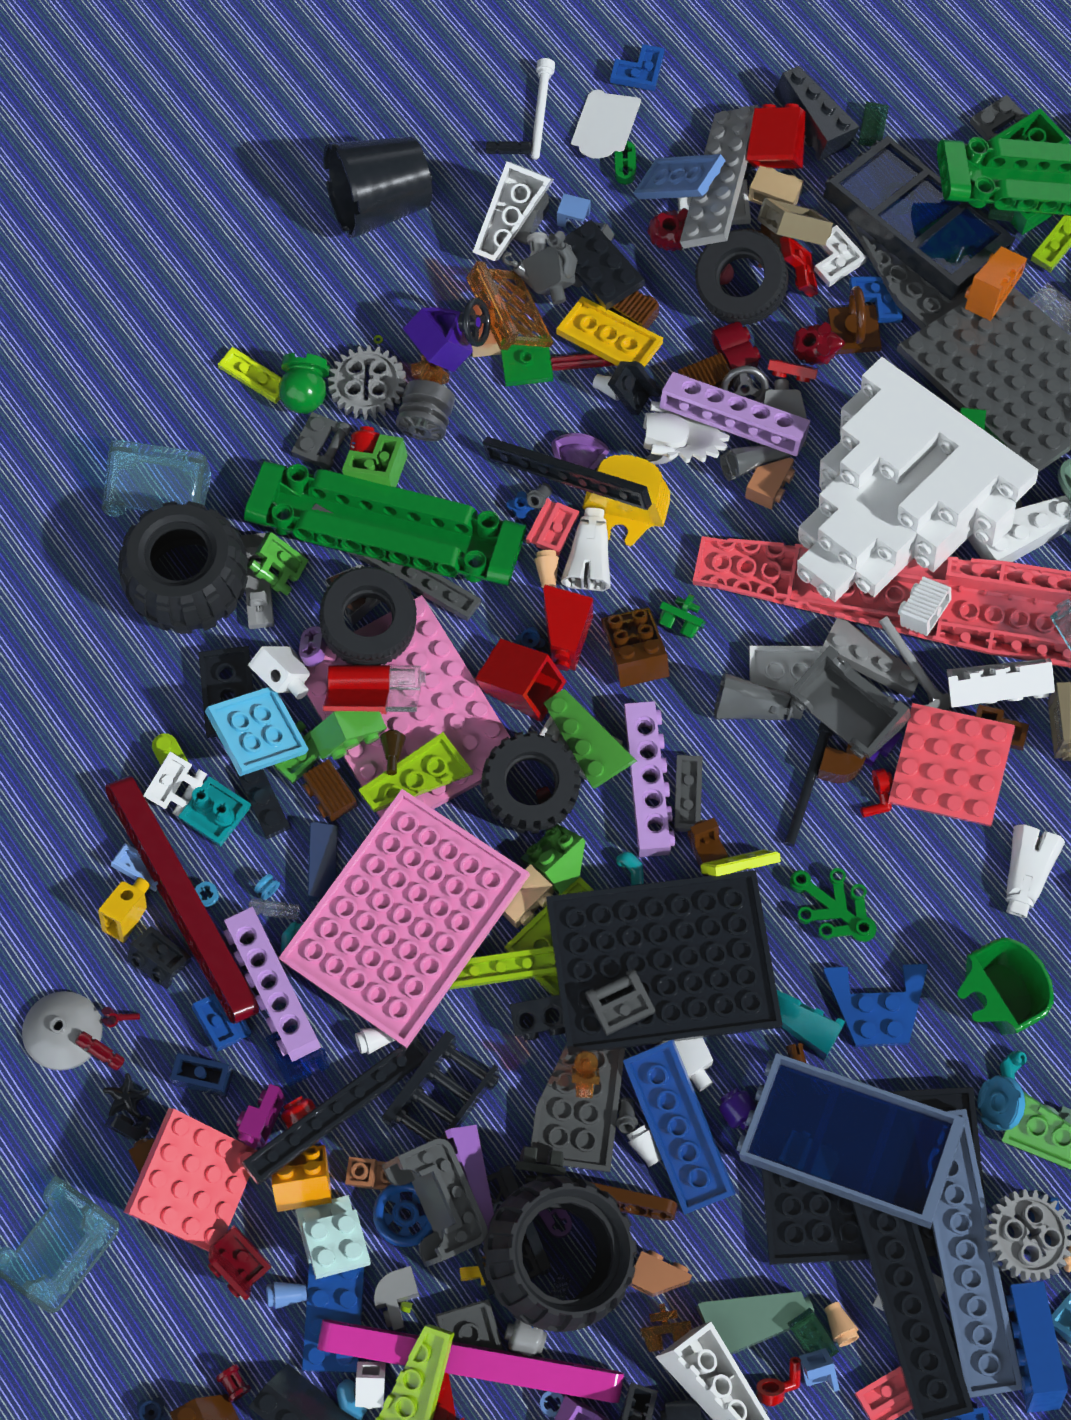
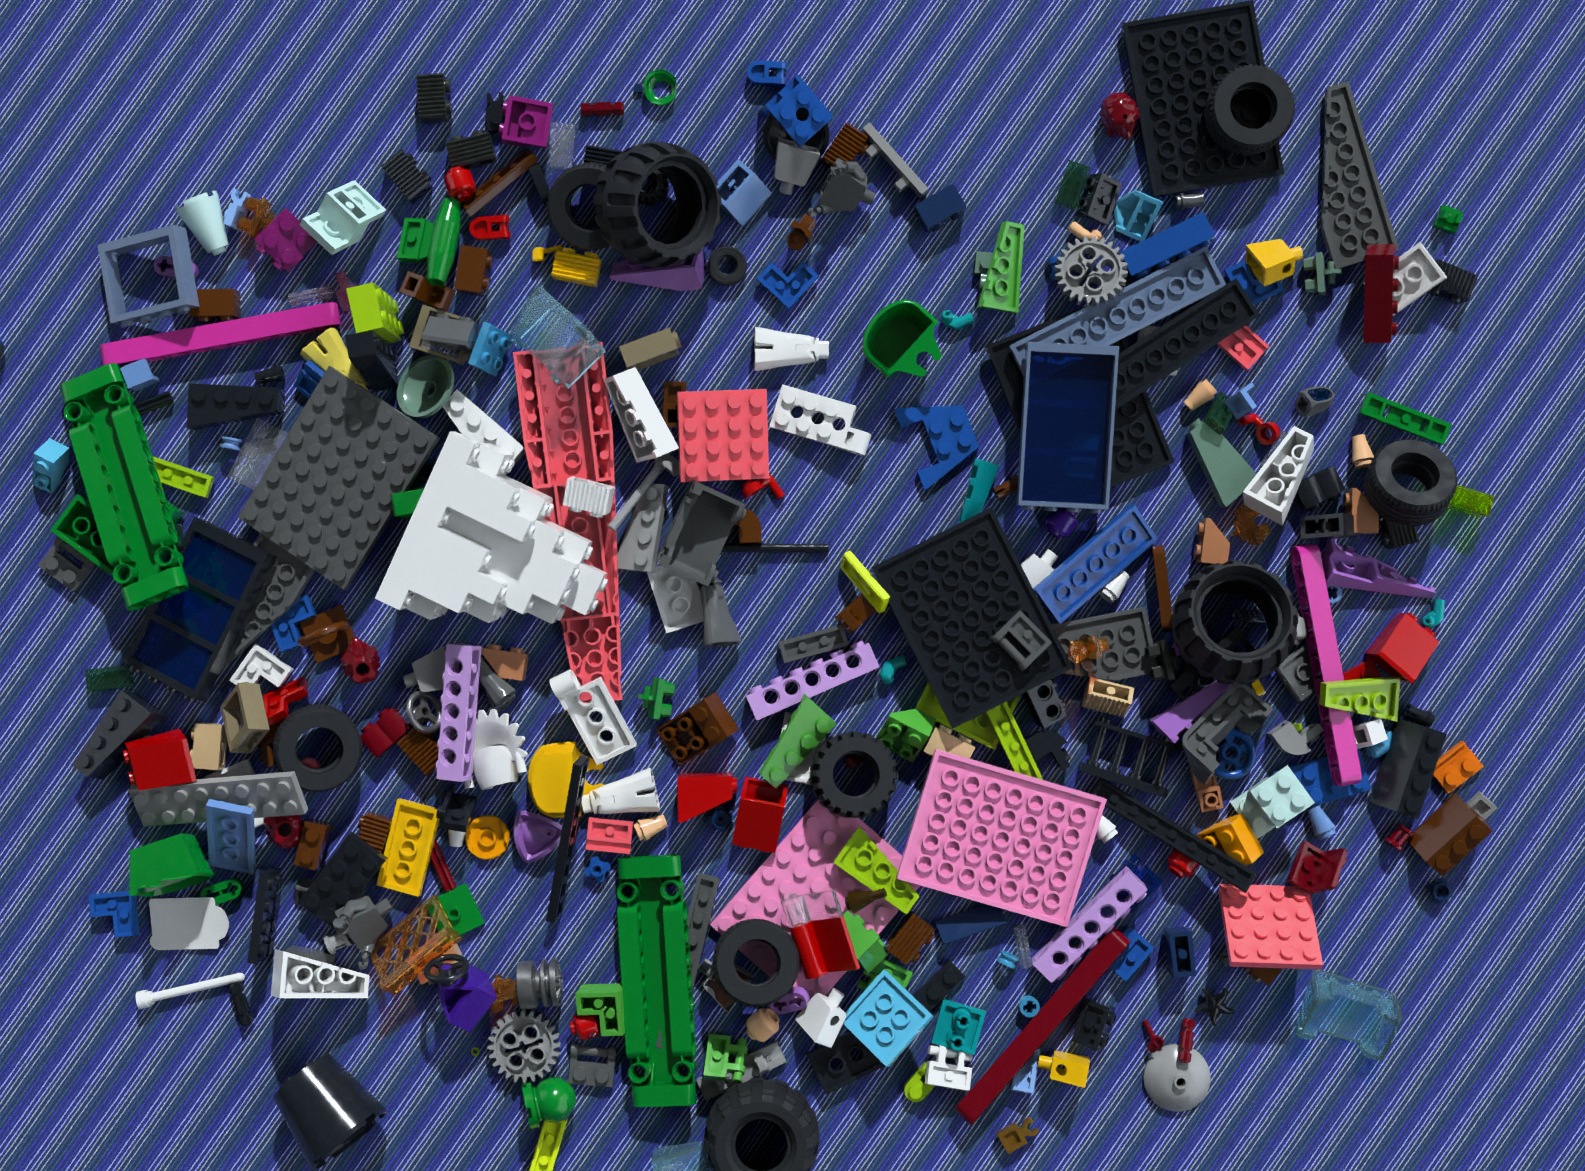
camera: 110 degrees left, 20 degrees up
black bracket [104,1114,151,1142] -> none
magenta plate [237,1084,286,1149] -> none
teal arm [280,921,304,955] -> none
dark grey pin [527,483,552,508] -> none
medium blue panel [557,194,591,228] -> none
dark grey pin [616,1098,638,1133] -> none
red plate [768,359,818,383] -> none
green plant [789,868,876,942] -> none
orange wedge [965,246,1027,321] -> none
dark azure tile [977,1075,1025,1131] -> none
none -> green piece [129,833,214,897]
none -> black plate [247,867,283,964]
none -> reddish brown brick [294,818,333,870]
none -> light orange tile [465,815,510,860]
none -> white hinge [549,669,637,765]
none -> light nougat head [746,1008,779,1042]
none -> white hinge [769,384,871,456]
none -> pearl gold plate [996,1117,1039,1154]
none -> black brick [1024,730,1071,770]
none -> tan brick [1082,677,1134,718]

